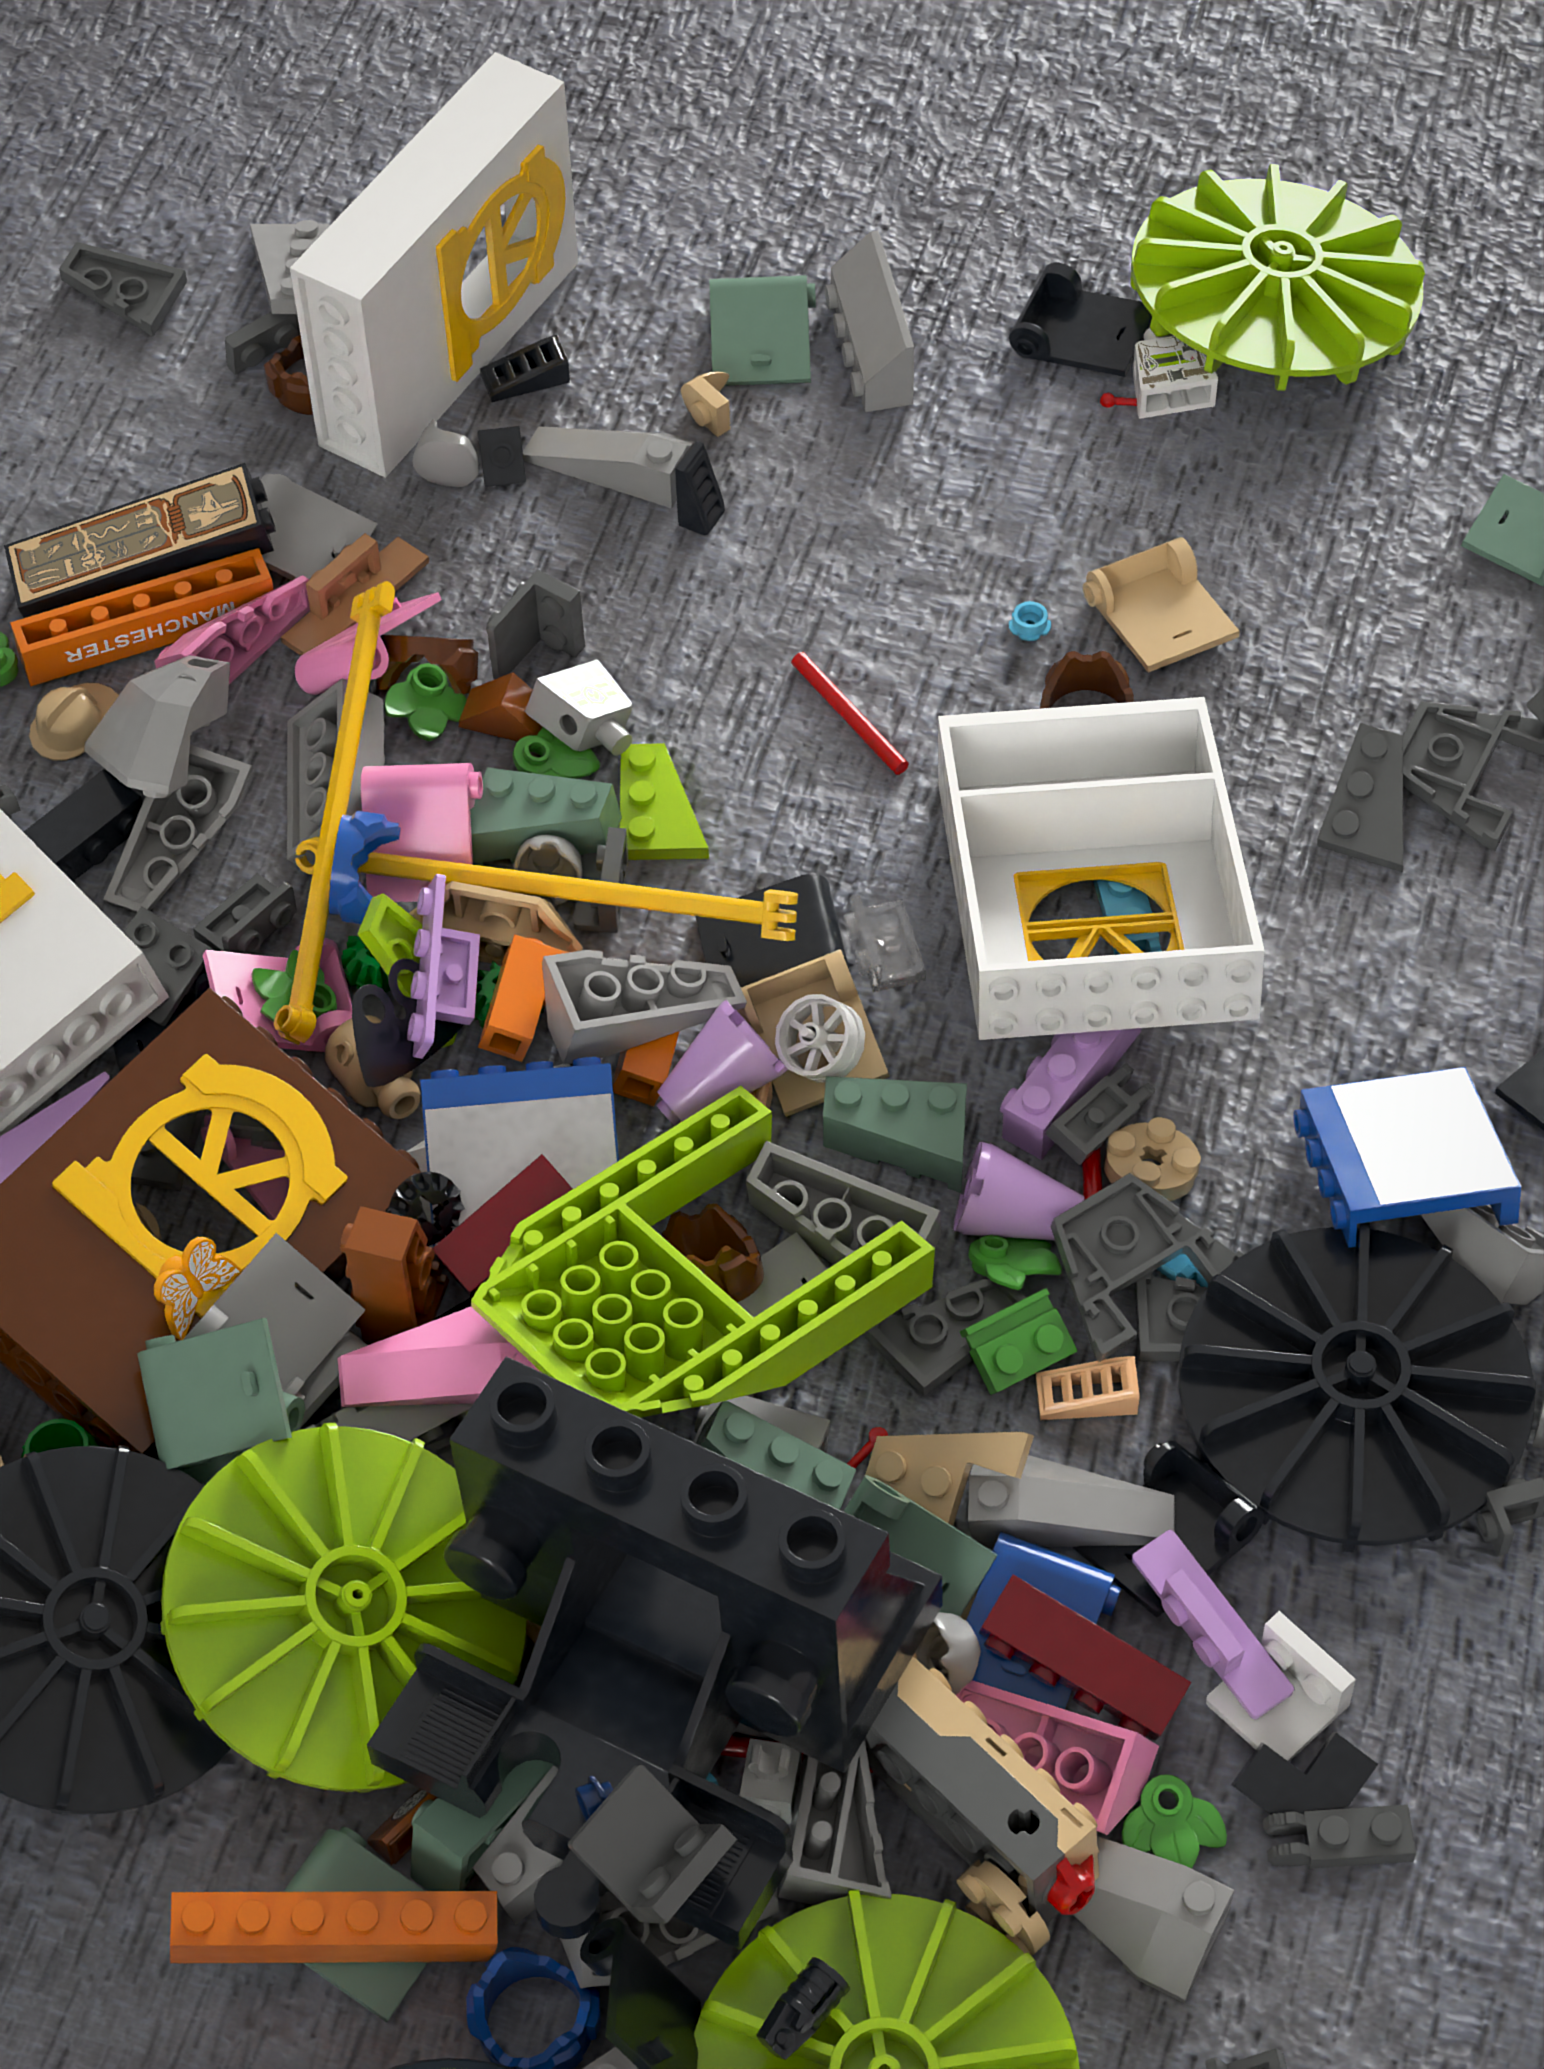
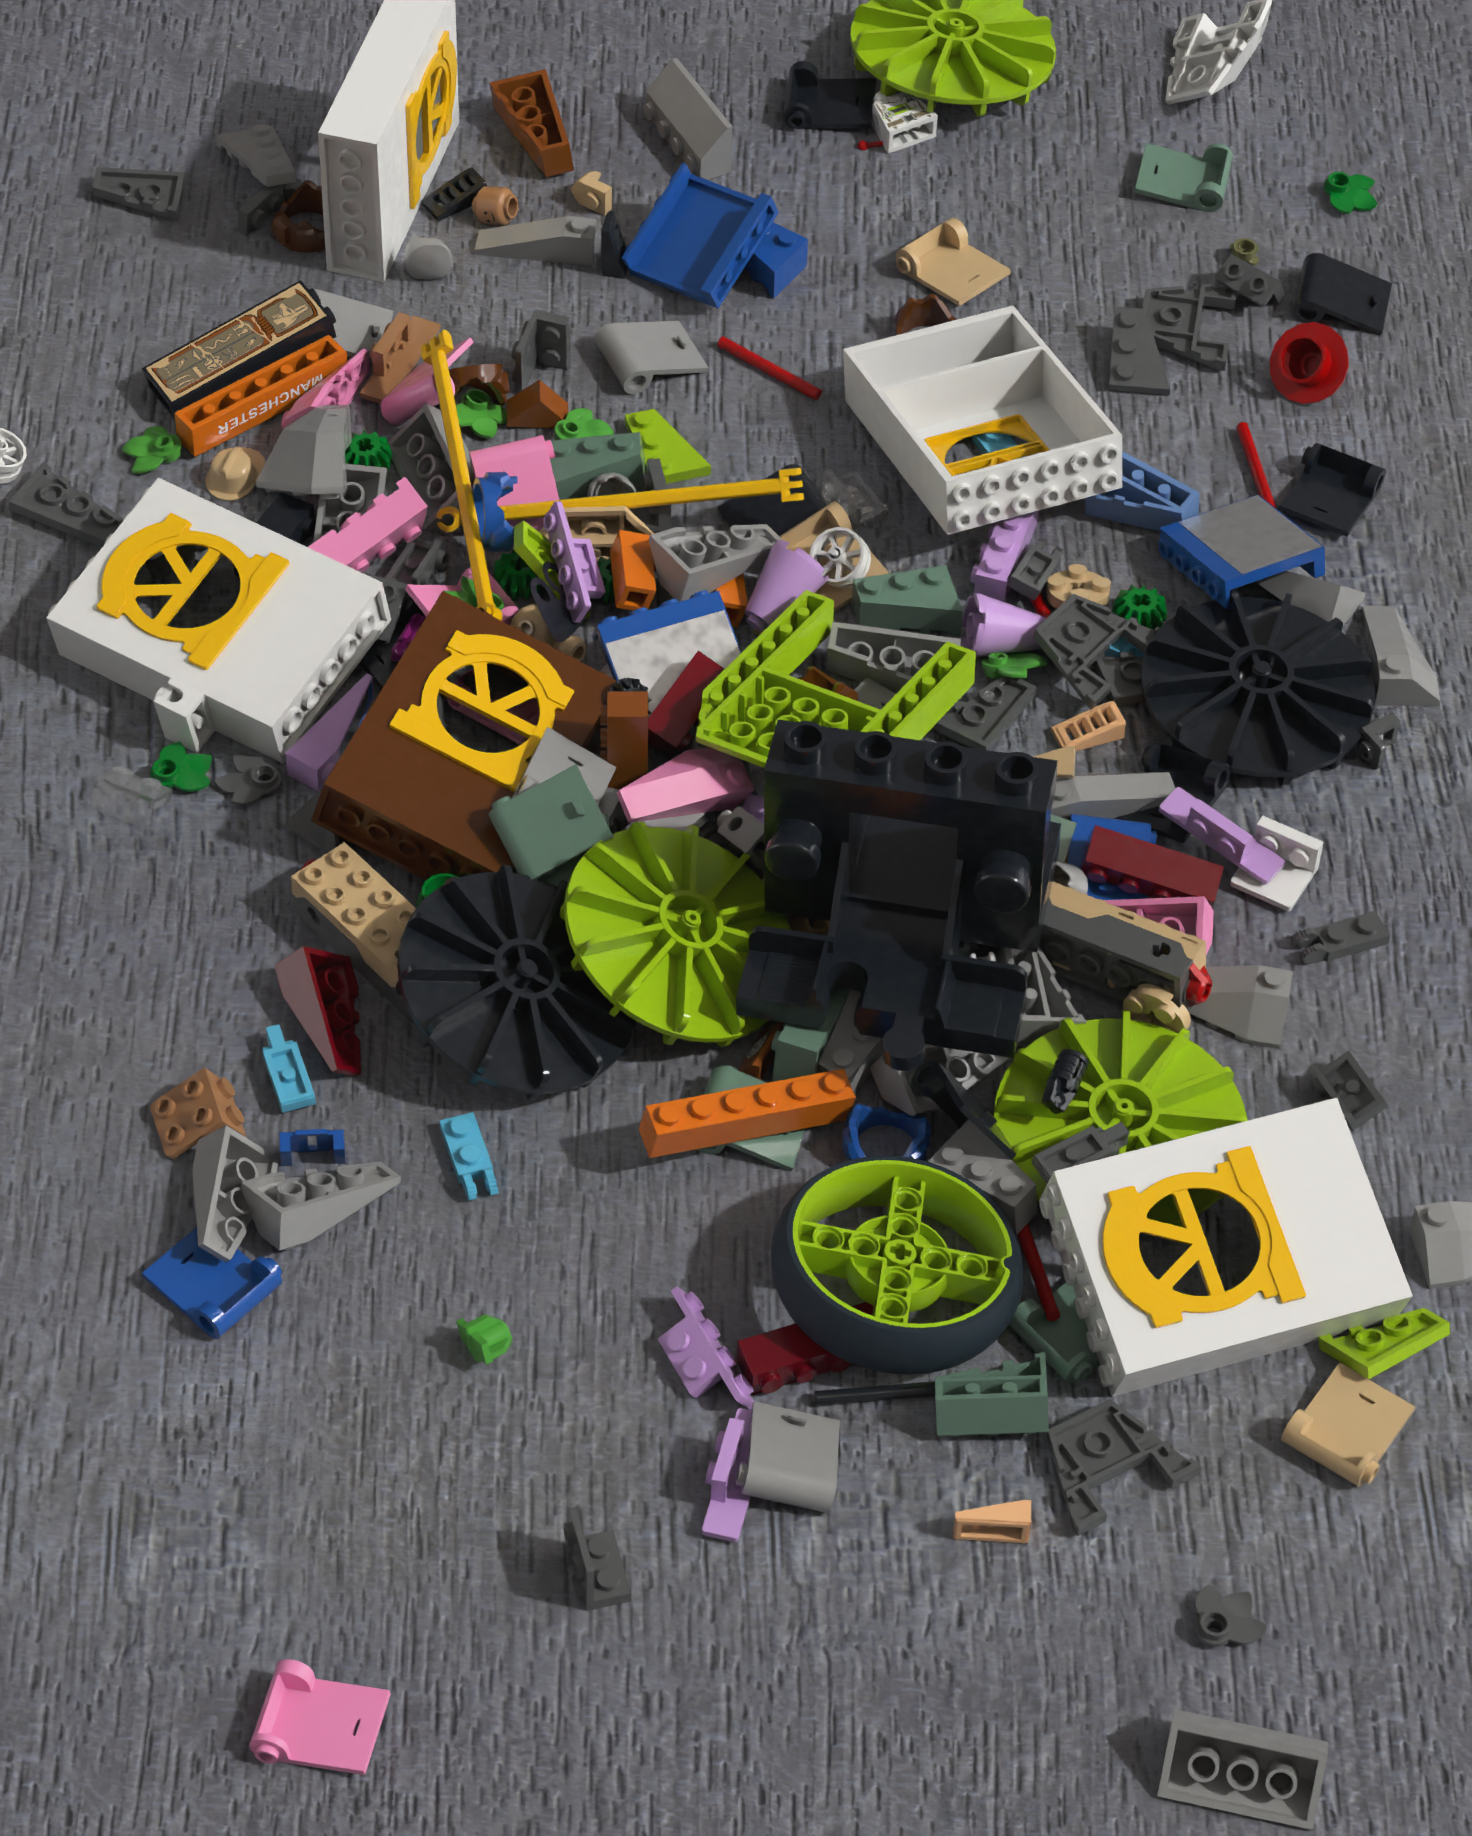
camera: 20 degrees left, 5 degrees down
light orange animal [154,1237,242,1340] -> none
black bracket [477,426,526,487] -> none
light grey torso [525,660,633,756] -> none
dark grey bracket [568,1765,737,1923] -> none
dark blue plate [575,1776,613,1821] -> none
sand green door [709,275,816,386] -> none
bright green plate [959,1288,1078,1395] -> none
medium azure plate [1009,601,1051,641] -> none
bright green plate [1121,1774,1227,1869] -> none
black tile [1231,1732,1378,1815] -> none
none -> bright pink wedge [308,477,428,572]
none -> green gear [345,430,392,473]
none -> medium nougat head [472,186,518,226]
none -> dark orange wedge [489,69,574,177]
none -> light grey door [595,321,708,394]
none -> blue panel [622,163,779,309]
none -> blue wedge [744,222,808,299]
none -> medium blue wedge [1085,451,1199,531]
none -> green gear [1112,585,1167,630]
none -> red piece [1236,422,1277,509]

